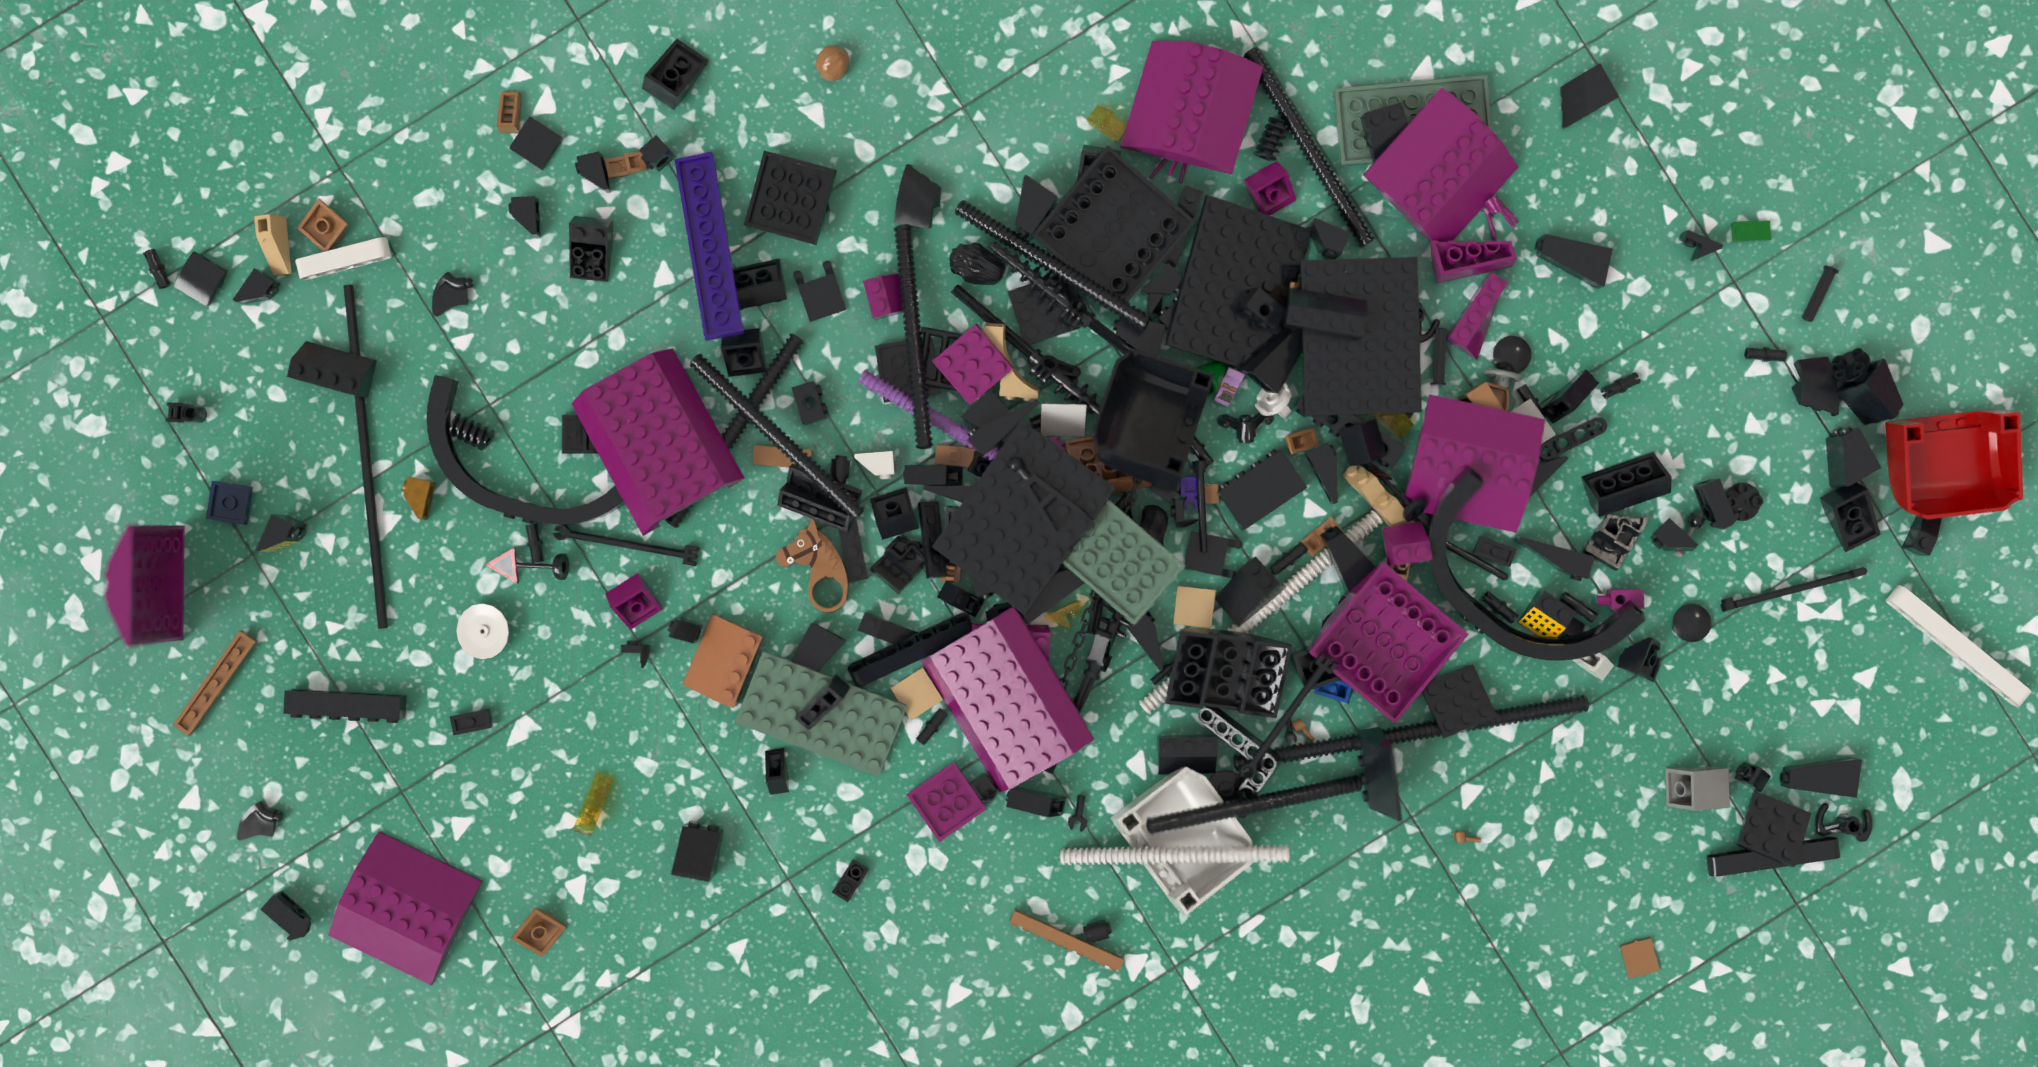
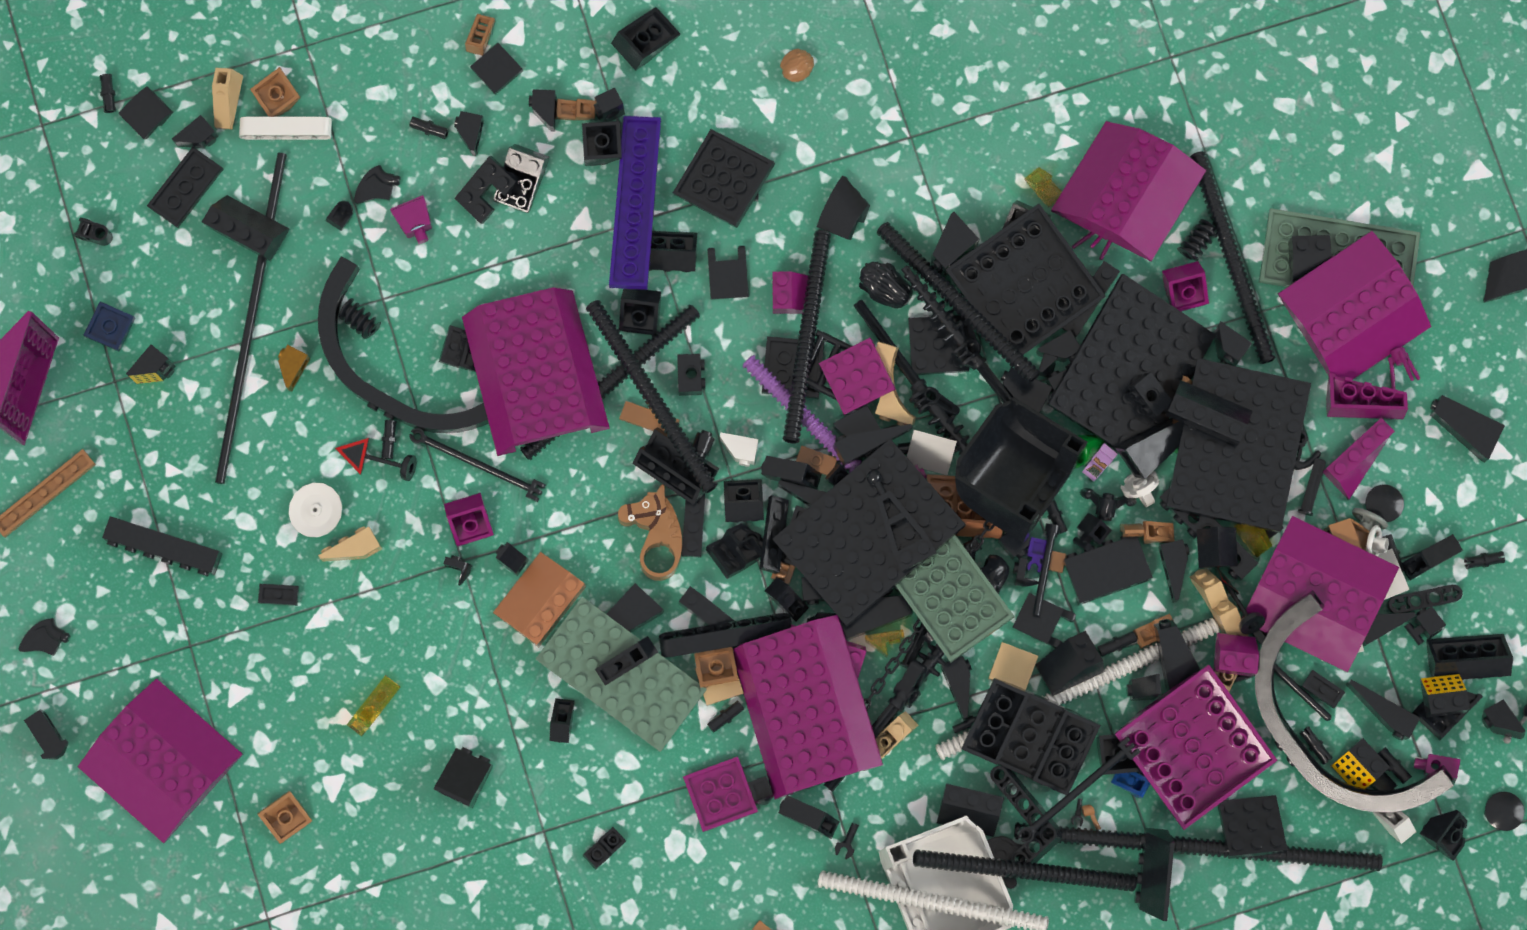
camera: 15 degrees right, 10 degrees down
none -> black tile [147,147,224,228]
none -> tan slope [318,527,382,562]
none -> black plate [326,201,353,231]
none -> magenta torso [390,195,432,244]
none -> black pin [409,116,449,139]
none -> black plate [454,156,518,224]
none -> black slope [582,121,622,166]
none -> medium nougat slope [694,647,739,688]
none -> tan slope [876,711,919,759]
none -> black brick [1073,513,1112,551]
none -> medium nougat slope [1120,523,1144,537]
none -> black slope [1126,674,1161,701]
none -> white piece [1366,525,1389,557]
none -> black brick [1404,607,1446,646]
none -> black slope [1420,674,1470,718]

